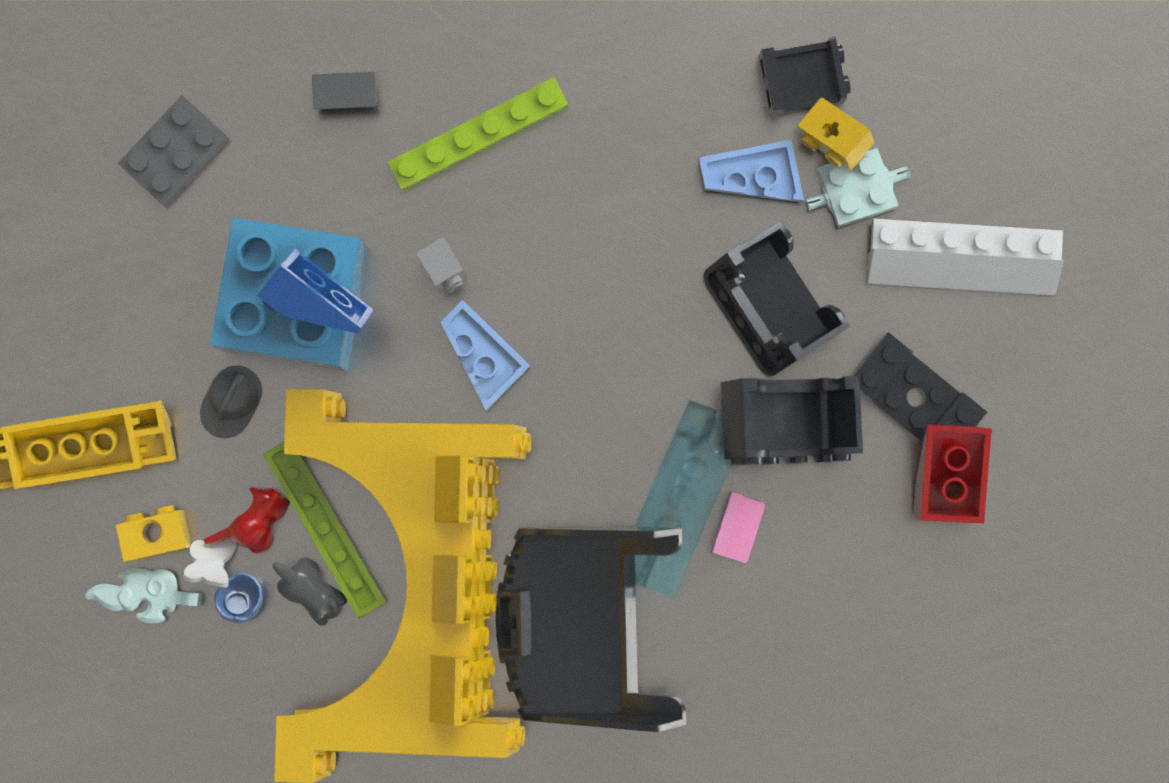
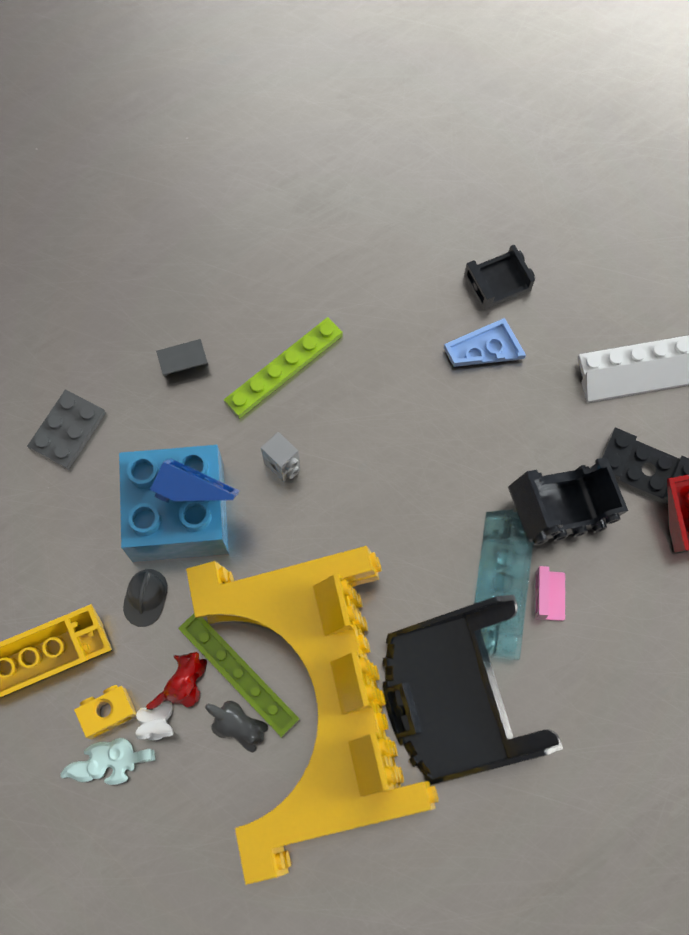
camera: 10 degrees left, 15 degrees down
medium blue hair [214,572,263,623] -> none
light blue wing [440,300,530,412] -> none
black windscreen [704,221,850,376] -> none
yellow brick [797,97,875,171] -> none
light aqua plate [805,148,910,228] -> none

